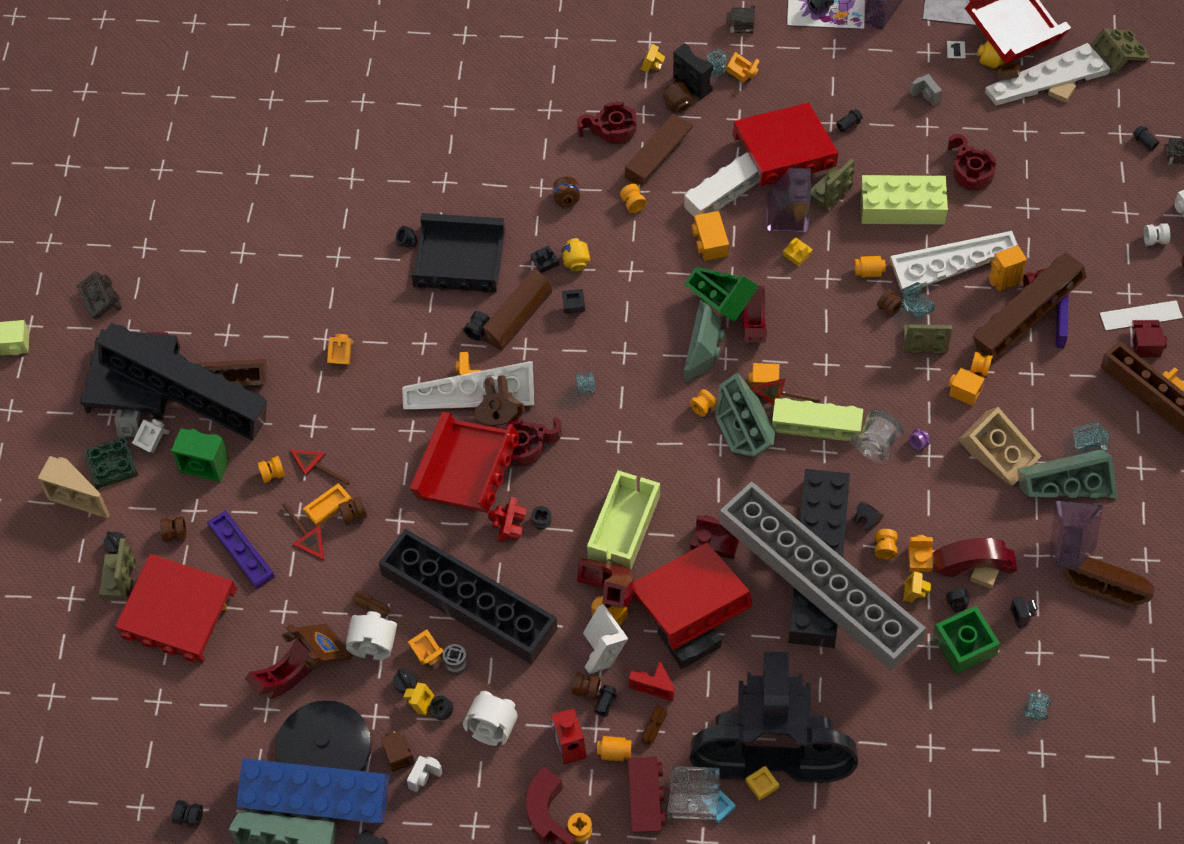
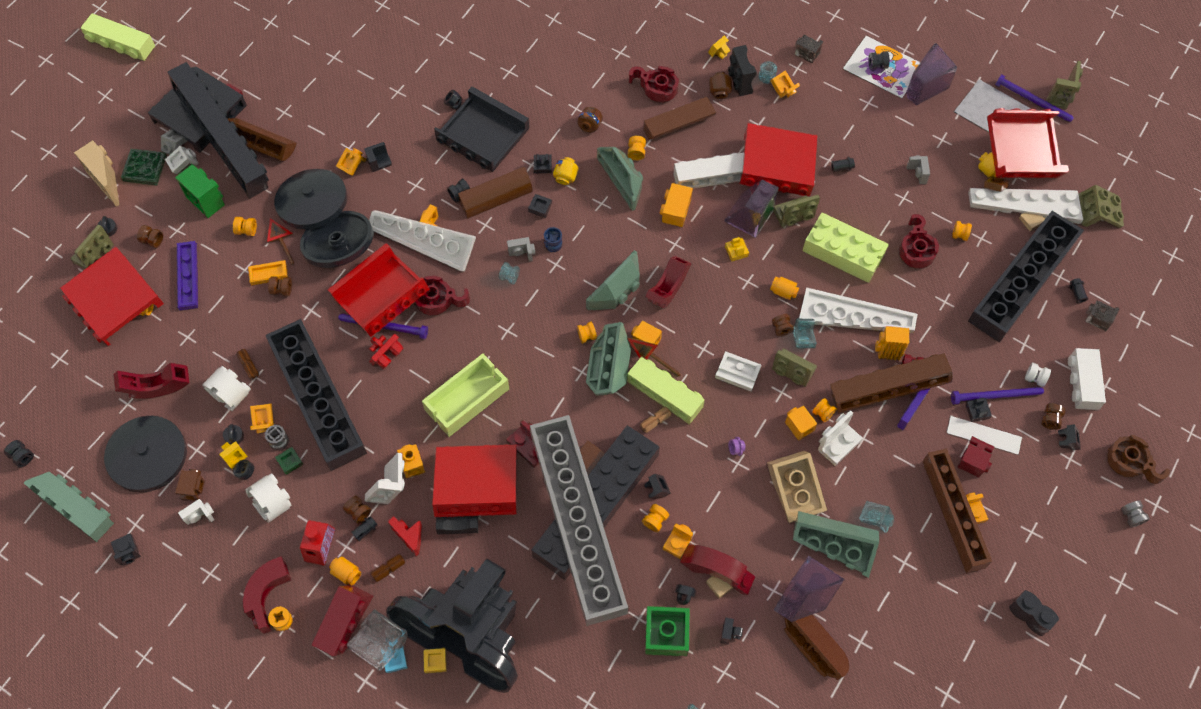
camera: 25 degrees right, 5 degrees up
clear smoke bracket [76,271,123,320] -> none
blue brick [236,759,390,823] -> none
reddish brown flag [281,624,353,669] -> none
piece [283,503,324,560] -> none
reddish brown hinge [475,375,525,426] -> none
black bush [531,506,552,529] -> none
dark red arch [577,558,634,608] -> none
green wedge [684,267,759,321] -> none
clear hat [849,409,904,466] -> none
yellow tile [903,571,931,603] -> none
white sticker [947,41,966,59] -> none
none -> black dish [274,169,348,229]
none -> dark green tile [275,447,304,475]
none -> black dish [300,211,374,268]
none -> dark purple bar [338,314,428,339]
none -> black panel [364,142,392,172]
none -> light grey bracket [507,237,535,262]
none -> dark blue wheel [544,227,562,252]
none -> sand green wedge [597,147,643,211]
none -> medium nougat piece [640,407,671,433]
none -> white plate [715,351,761,391]
none -> white bracket [818,411,863,466]
none -> dark purple bar [951,387,1044,405]
none -> light orange wheel [952,221,972,241]
none -> black tile [965,398,992,422]
none -> black brick [968,210,1084,343]

